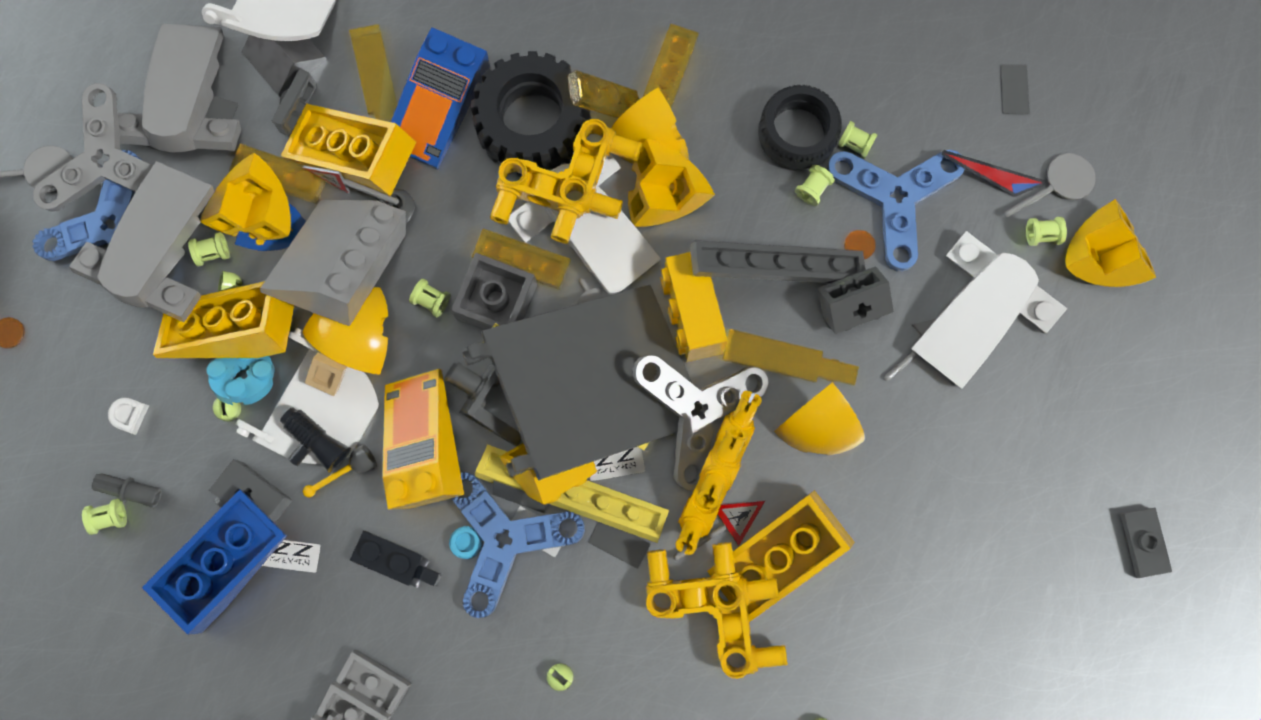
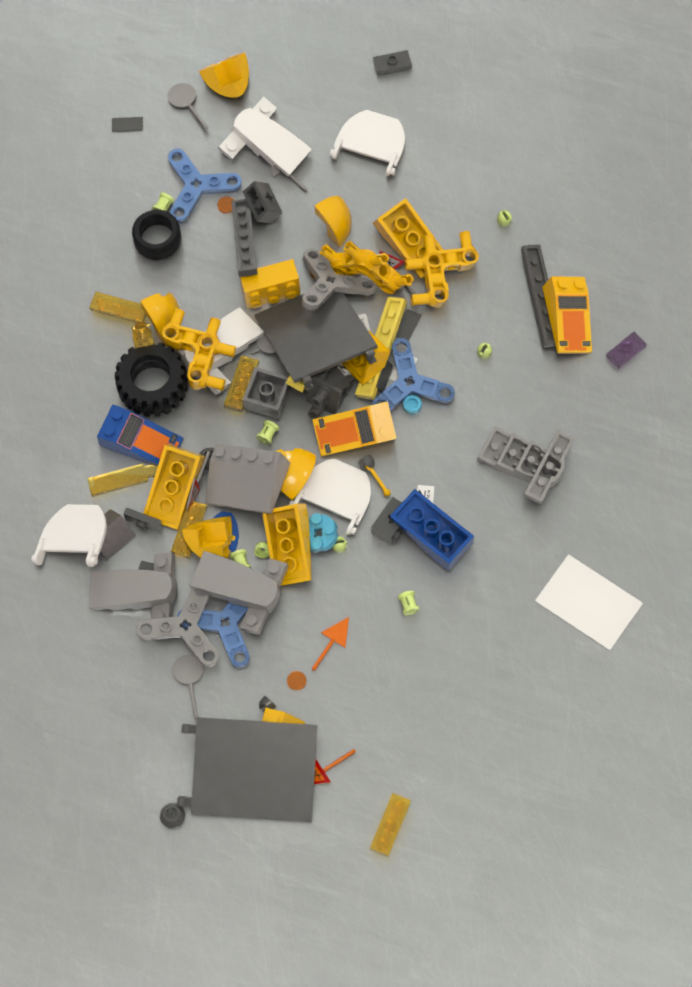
camera: 90 degrees left, 10 degrees down
dark grey axle [92,473,161,508] -> none
white tile [108,398,149,435] -> none
black piece [280,407,351,473] -> none
tan plate [305,352,347,396] -> none
black hinge [350,530,442,588] -> none
yellow brick [628,139,715,227] -> none
clear yellow piece [723,329,859,386] -> none
yellowish green bush [795,165,835,206] -> none
sticker [941,150,1045,196] -> none
yellowish green bush [1026,217,1067,246] -> none
none -> orange piece [312,617,349,671]
none -> white piece [329,110,405,177]

